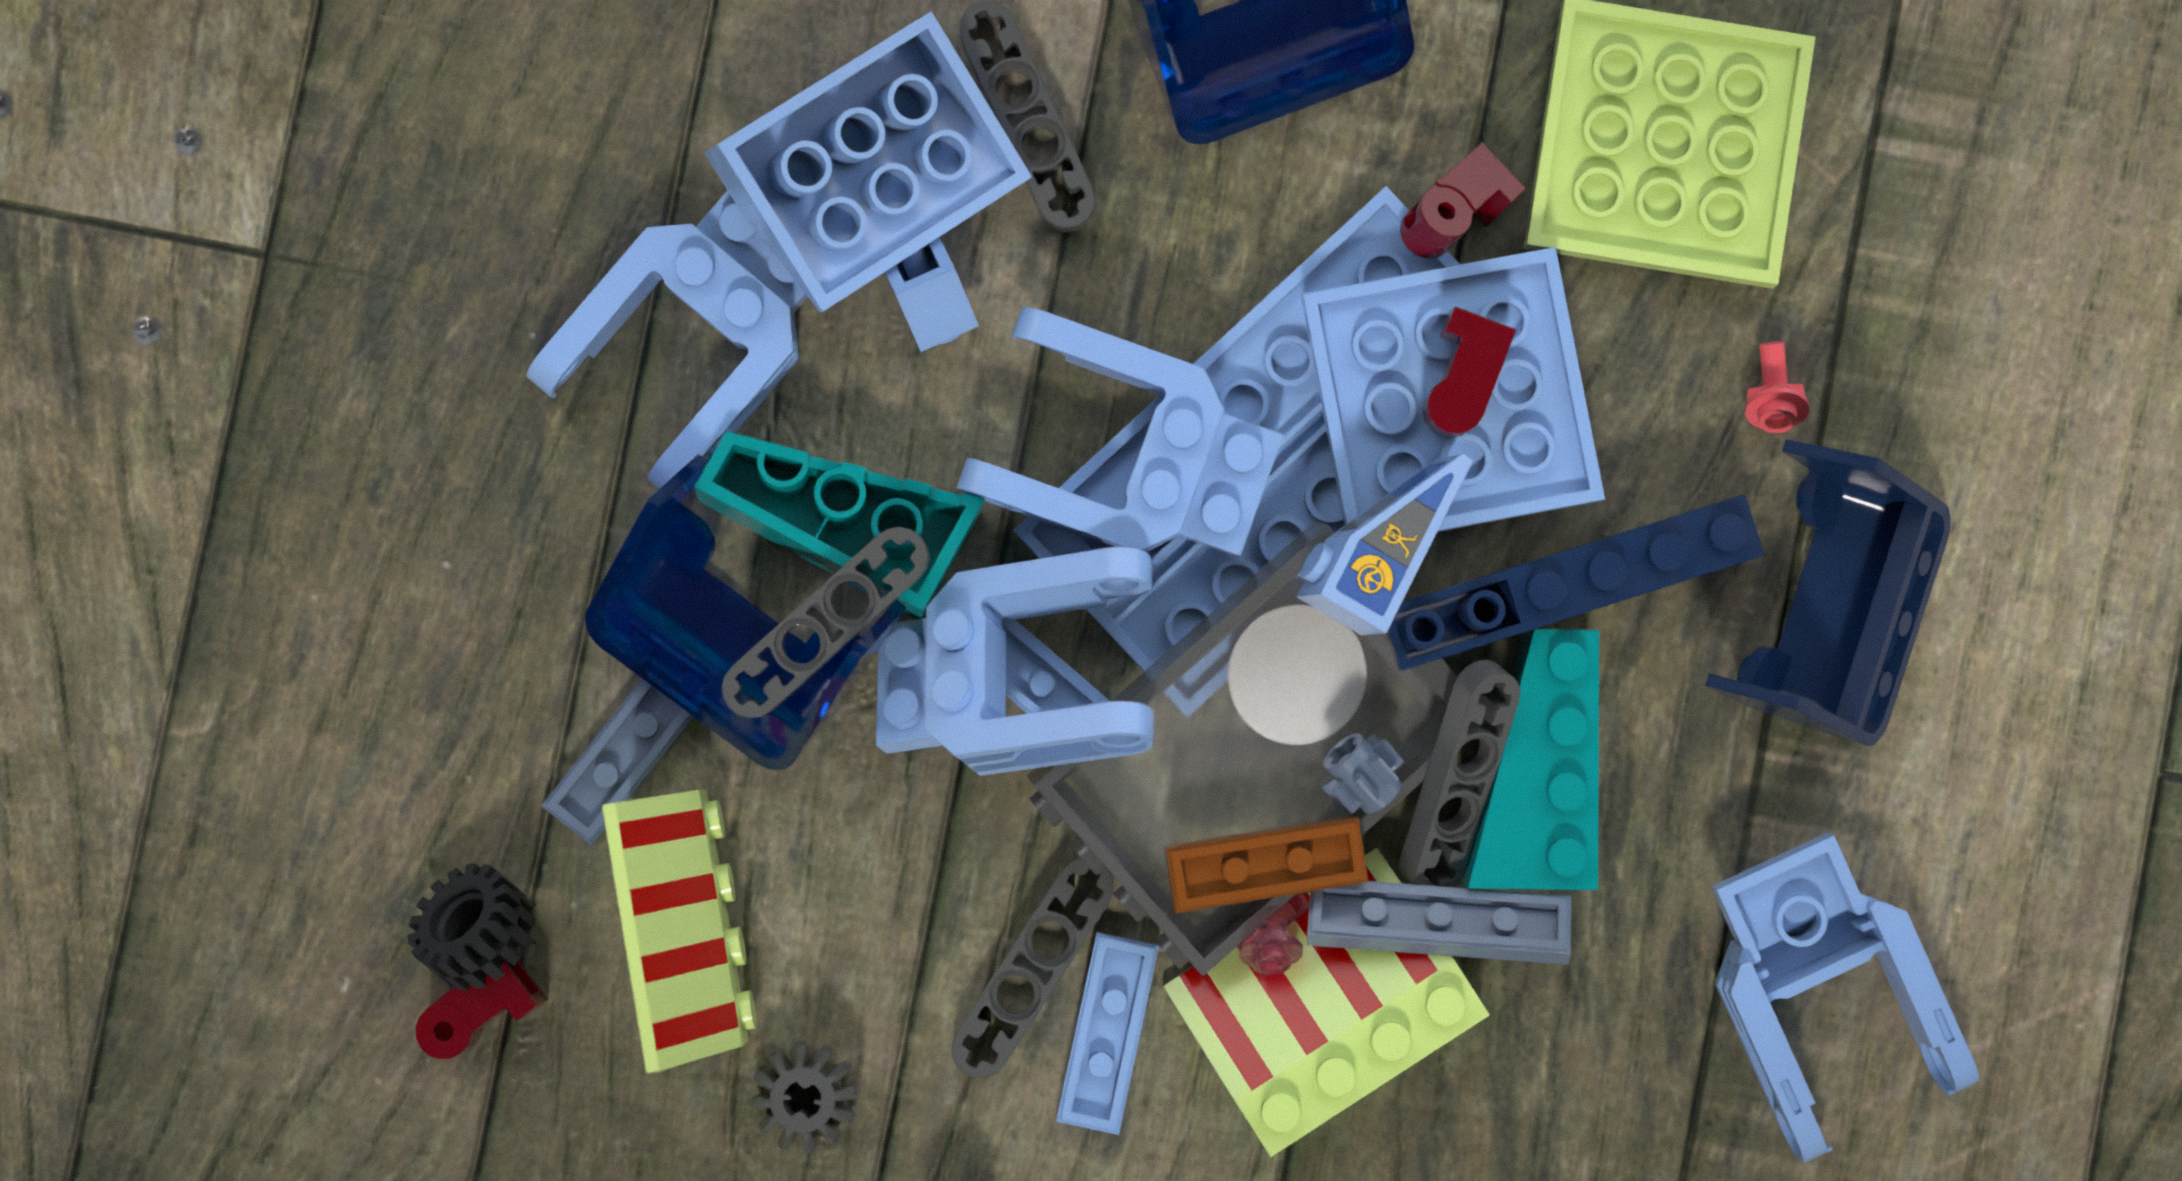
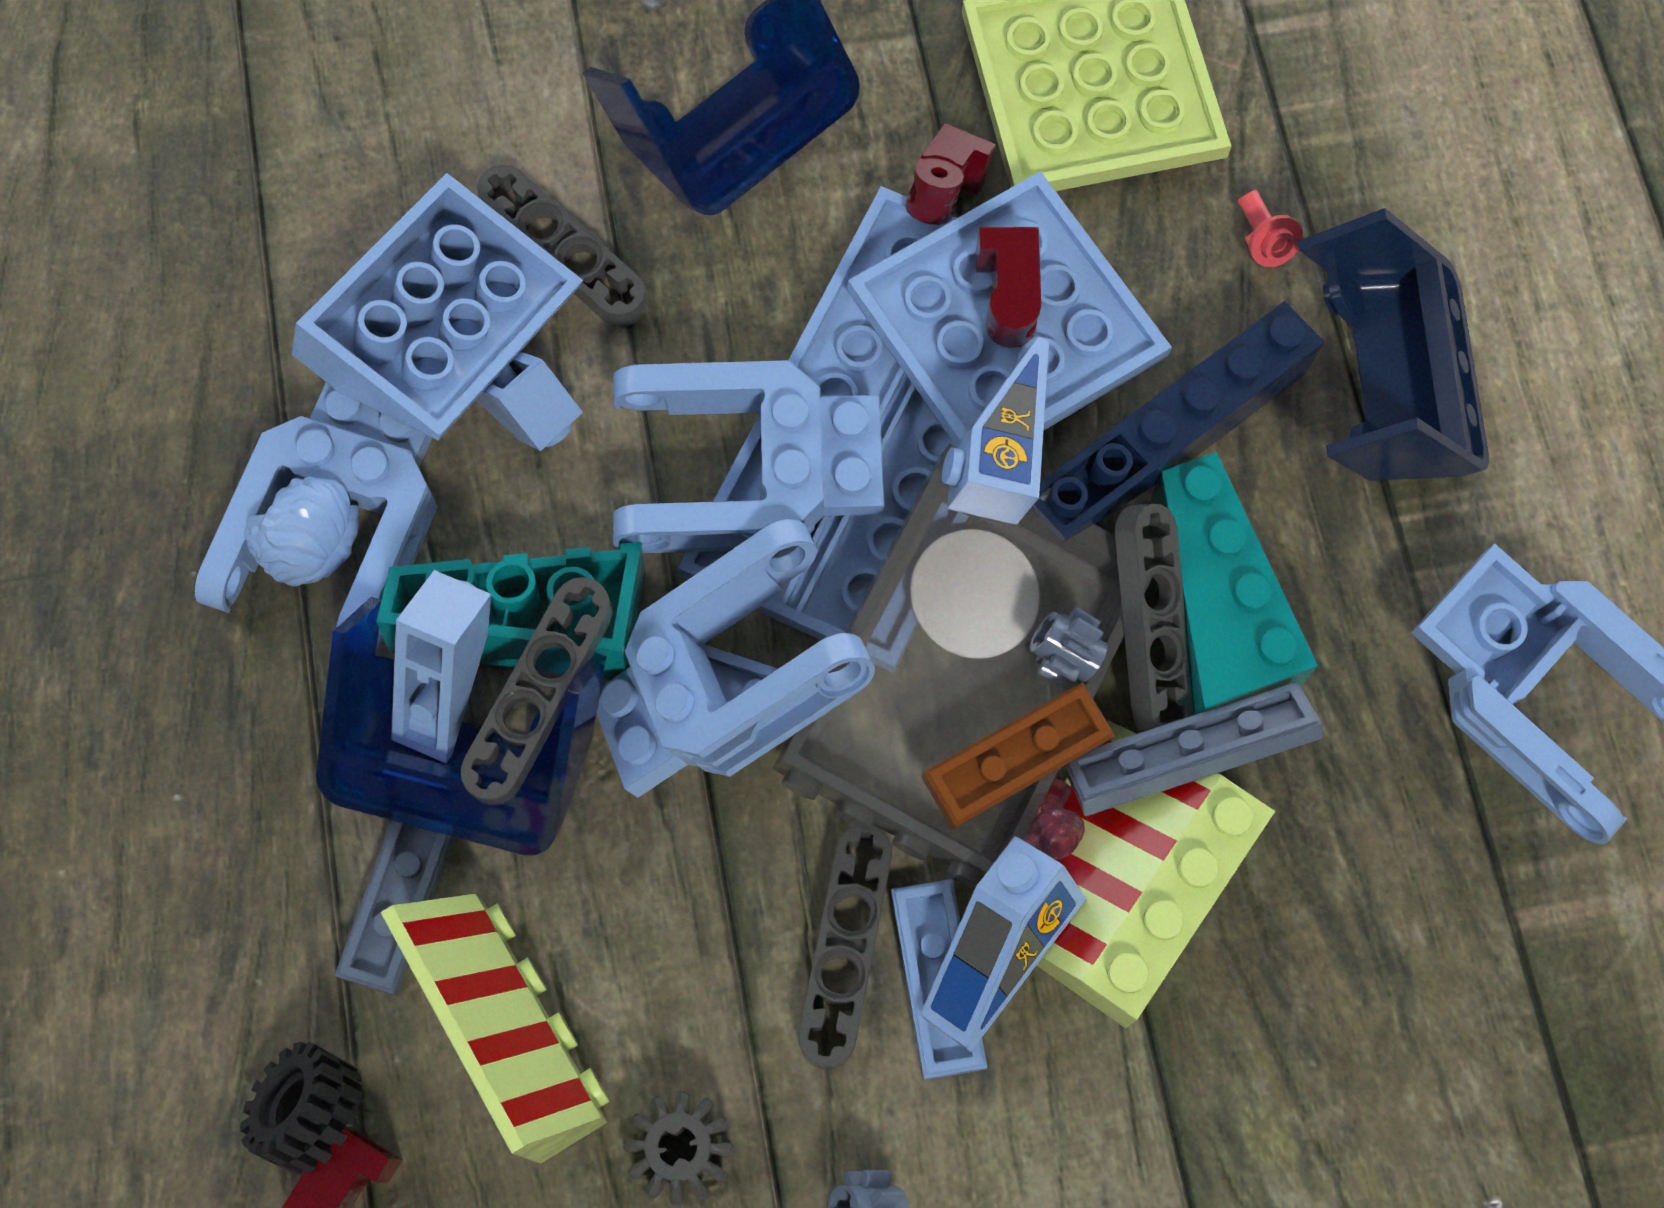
camera: 20 degrees left, 15 degrees down
none -> light blue hair [244,475,360,586]
none -> light blue slope [392,570,491,763]
none -> slope [920,836,1086,1052]

